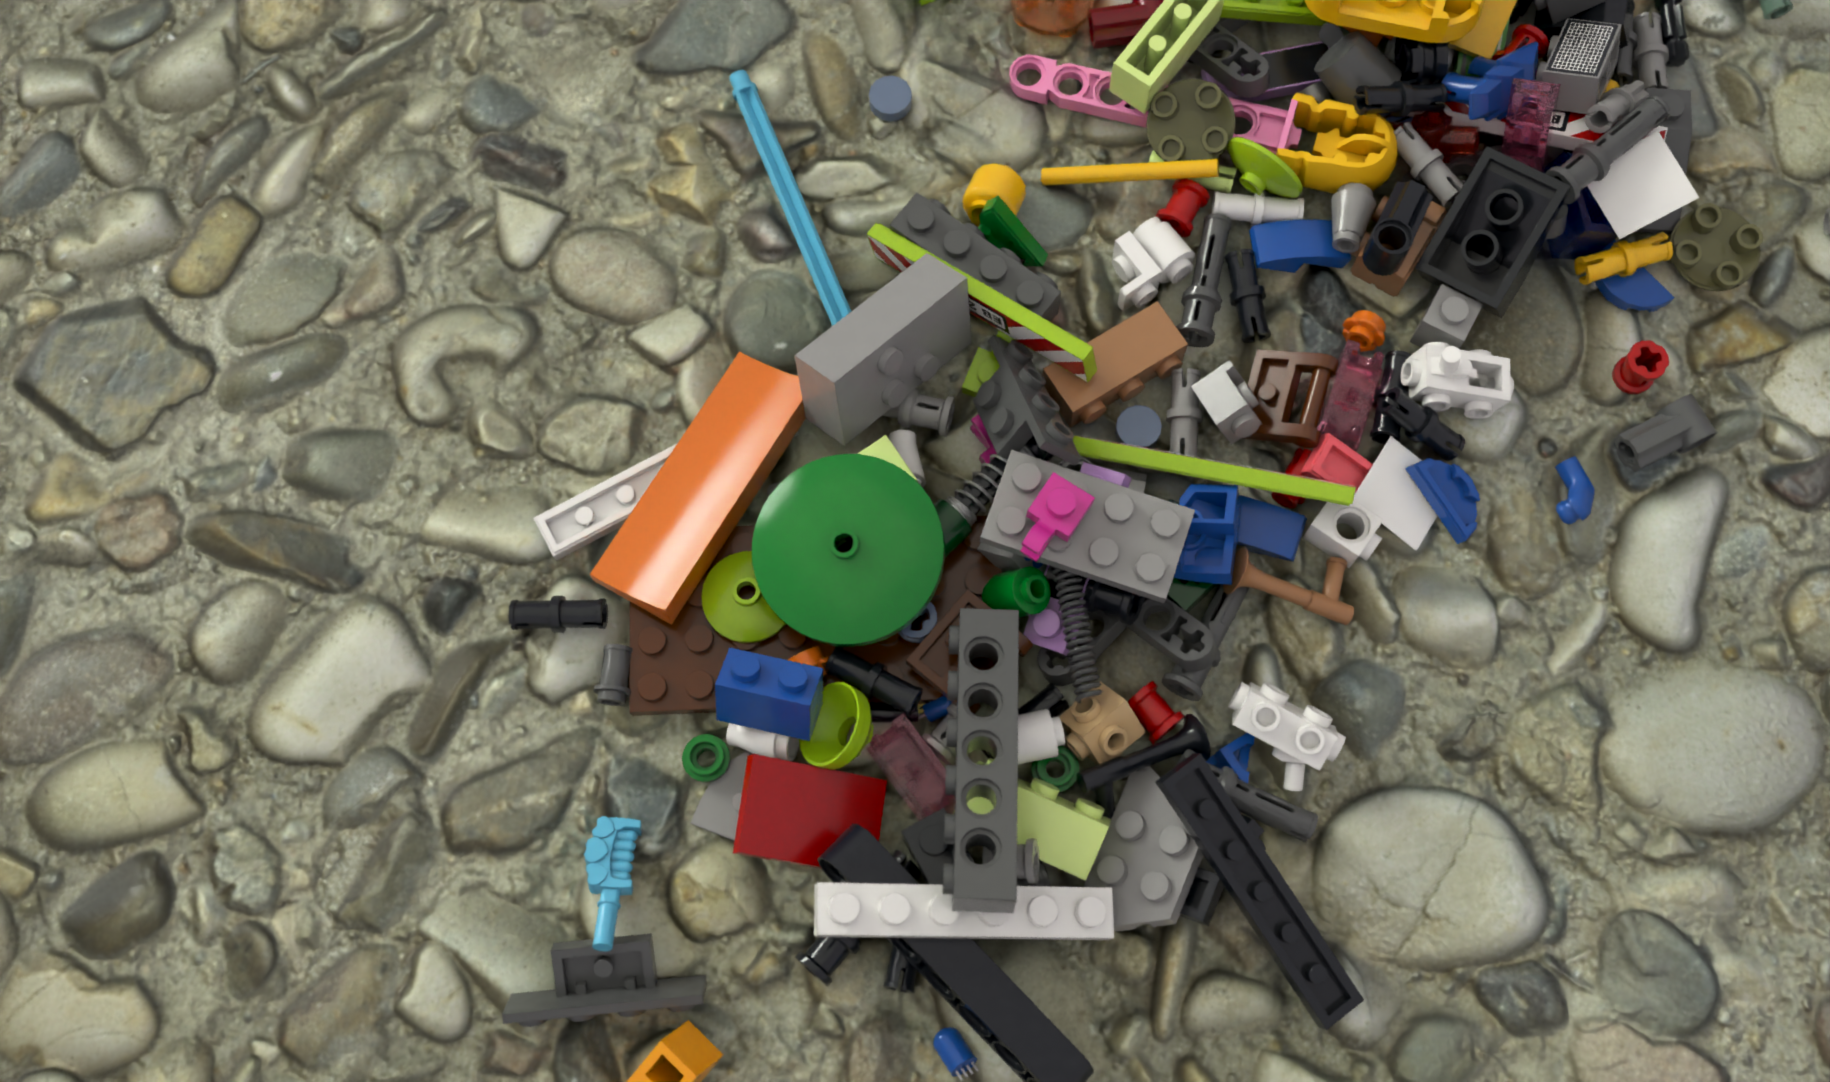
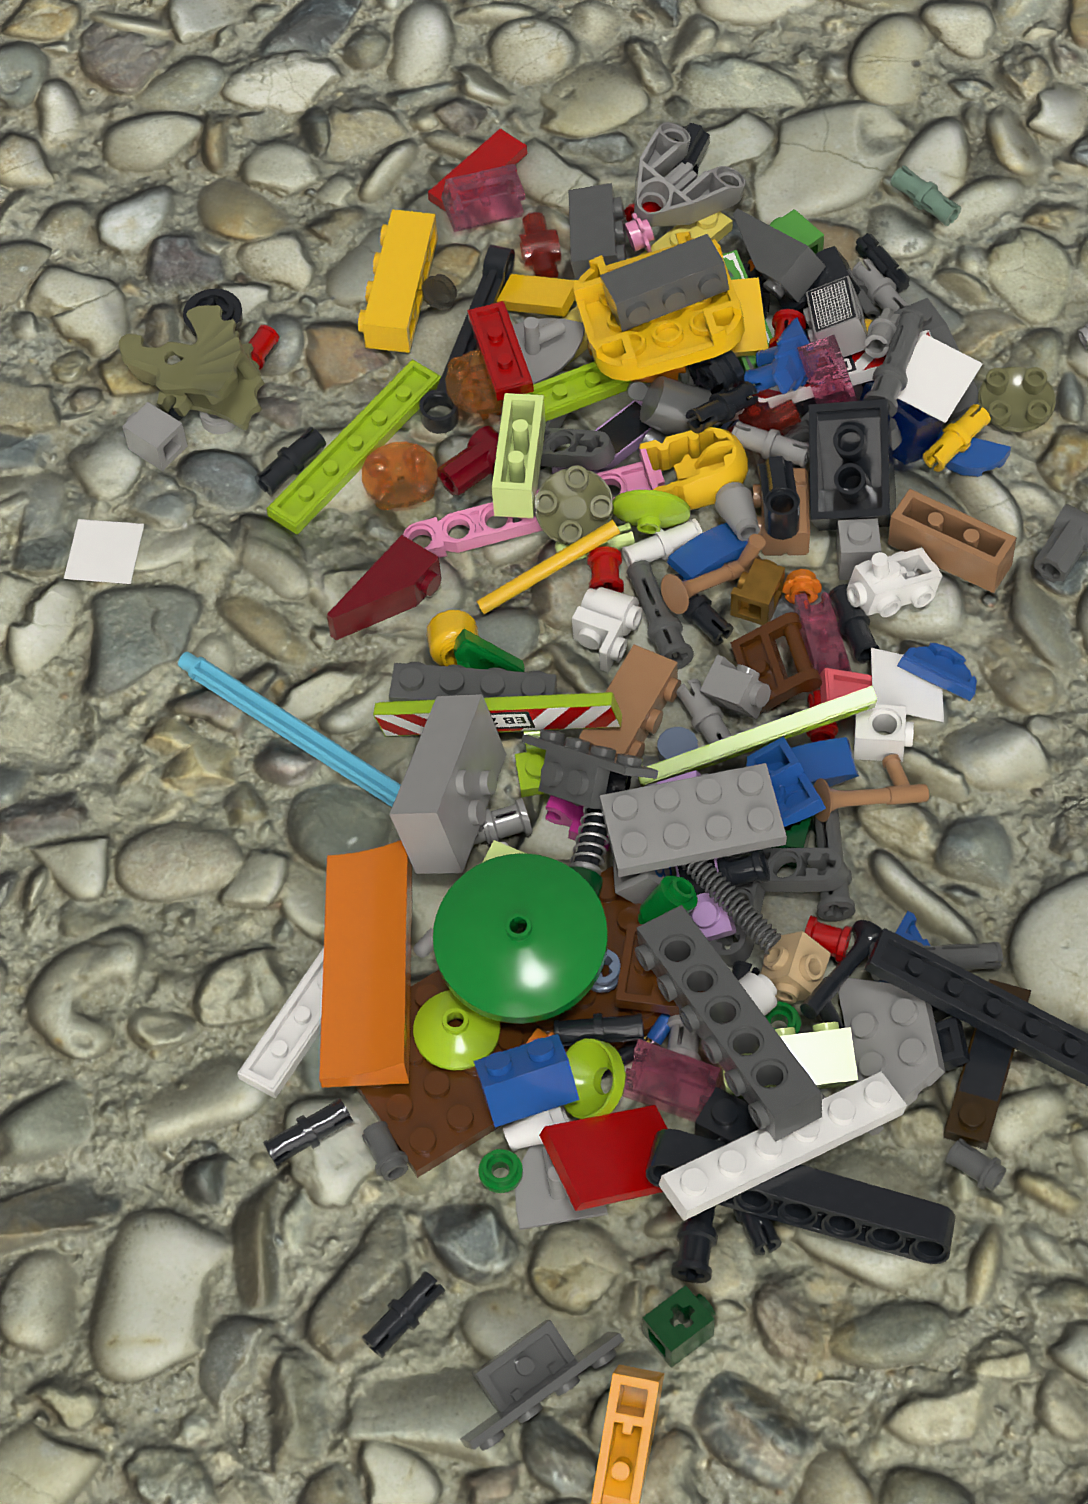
camera: 30 degrees left, 15 degrees down
medium azure piece [584,816,642,952] -> none
sand blue piece [869,76,912,122] -> none
blue piece [933,1027,979,1081] -> none
dark pink plate [1020,472,1095,562] -> none
white brick [1228,682,1346,791] -> none
black pin [1378,387,1465,461] -> none
blue arm [1555,456,1595,525] -> none
red bush [1612,340,1669,395] -> none
none -> dark red slope [326,535,442,640]
none -> black pin [361,1271,445,1358]
none -> dark green brick [642,1285,716,1368]
none -> medium nougat piece [661,534,766,614]
none -> pearl gold brick [730,558,785,625]
none -> medium nougat brick [888,489,1017,593]
none -> plate [943,979,1031,1150]
none -> dark grey pin [946,1138,1006,1191]

